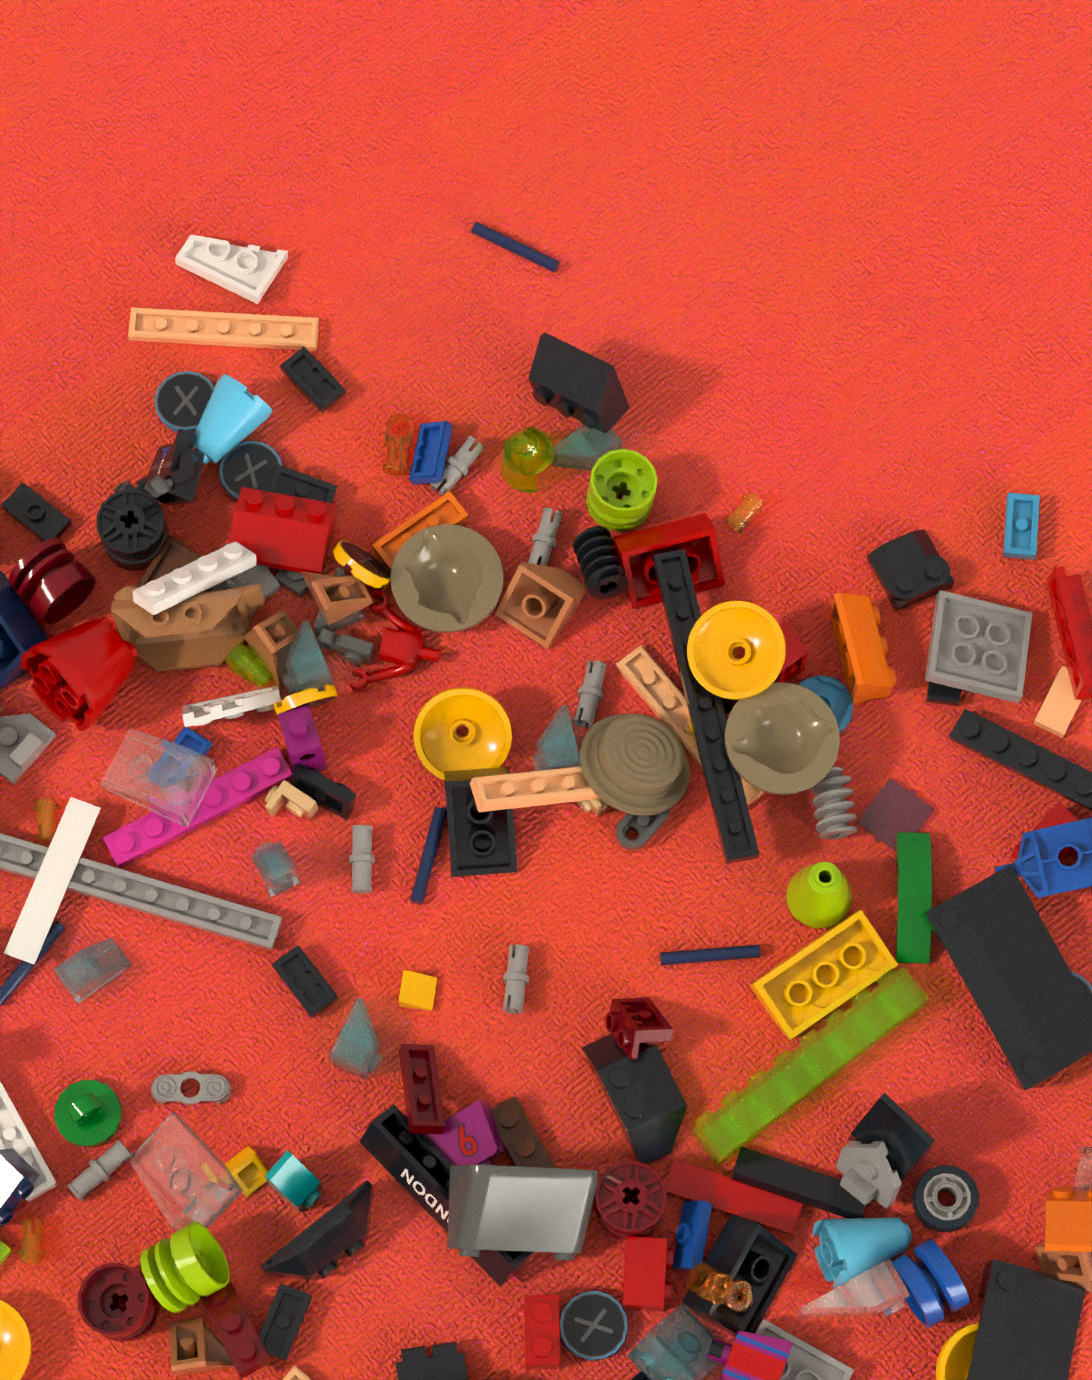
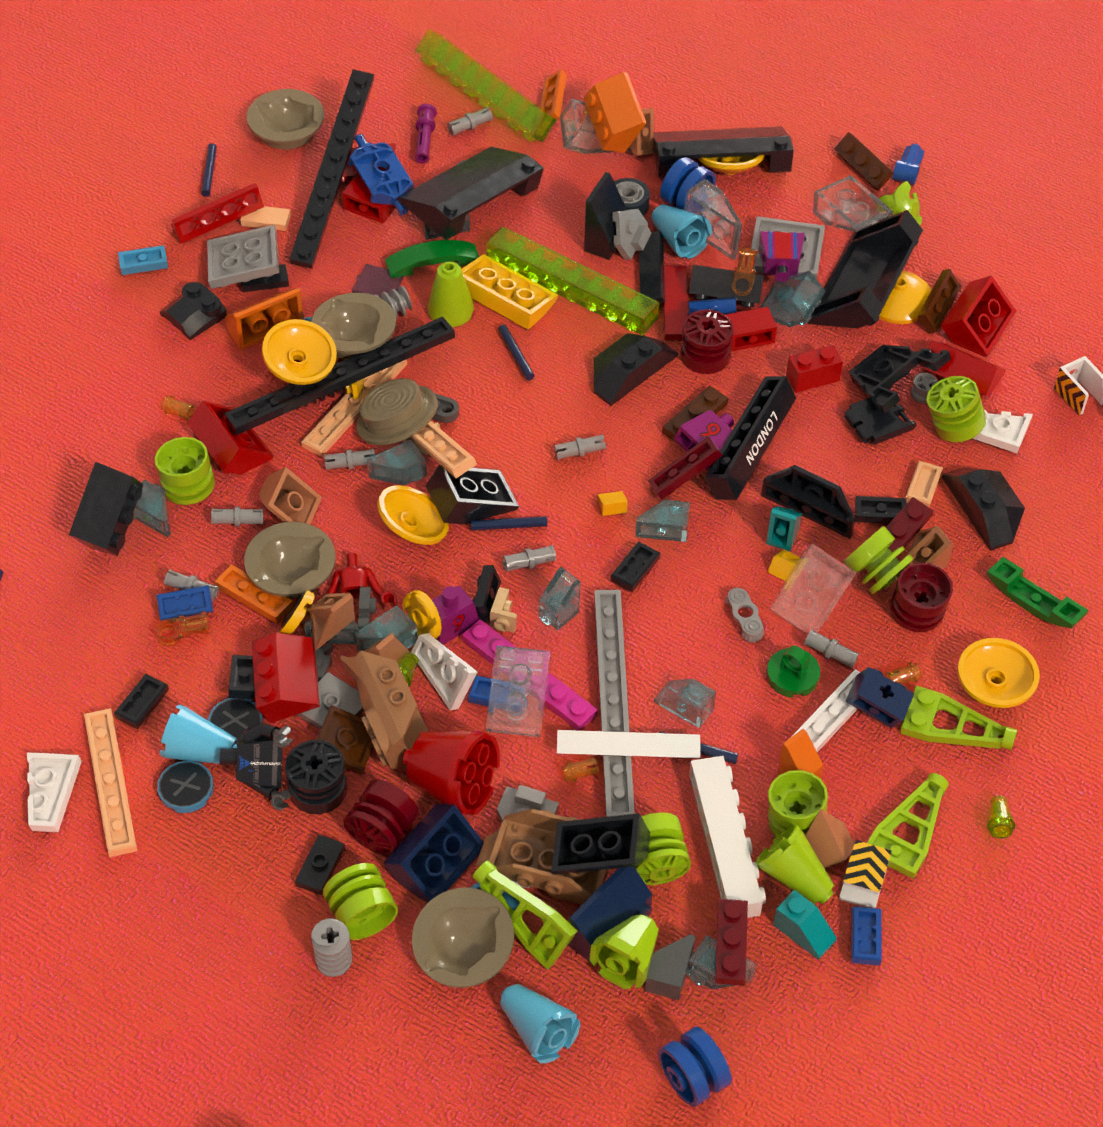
camera: 110 degrees left, 20 degrees down
white plate [132,541,257,615] -> none
windscreen [447,1165,598,1260] -> none
clear neon green helmet [500,426,554,493] -> none
black tile [560,1291,628,1361] -> none
black piece [573,526,628,599] -> none
dark red bracket [605,997,673,1060] -> none

